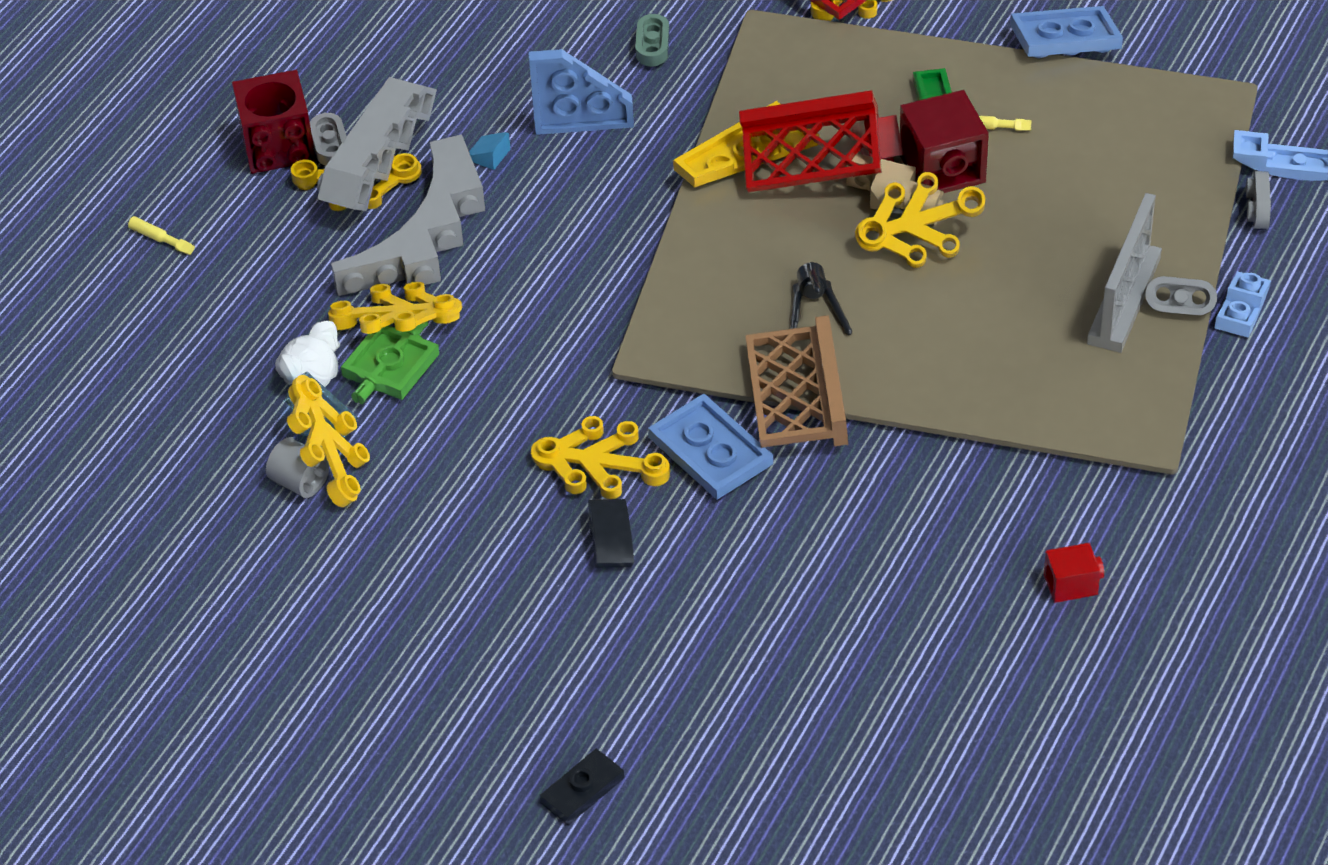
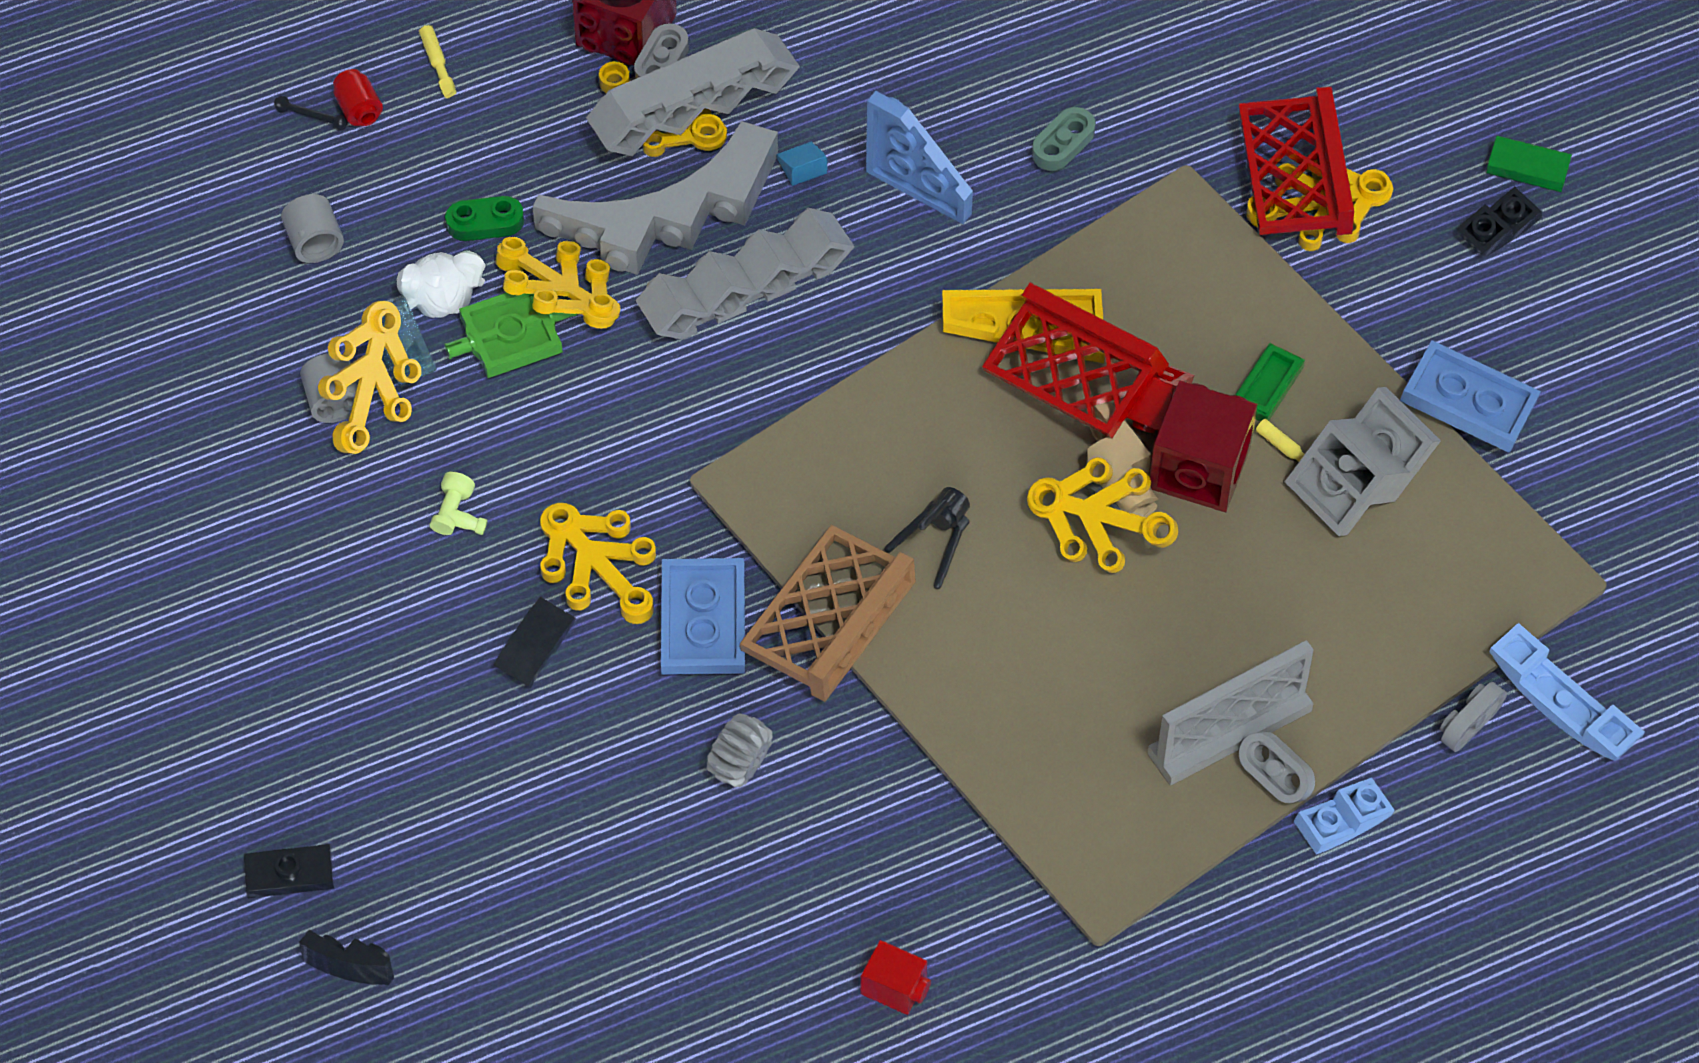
camera: 35 degrees right, 10 degrees up
none -> black hinge [274,96,348,130]
none -> light grey piece [281,194,344,263]
none -> black slope [299,929,394,985]
none -> red brick [333,69,383,126]
none -> yellowish green piece [430,472,488,535]
none -> green plate [445,196,524,241]
none -> light grey brick [635,208,855,340]
none -> light grey gear [707,713,772,787]
none -> light grey bracket [1285,387,1441,536]

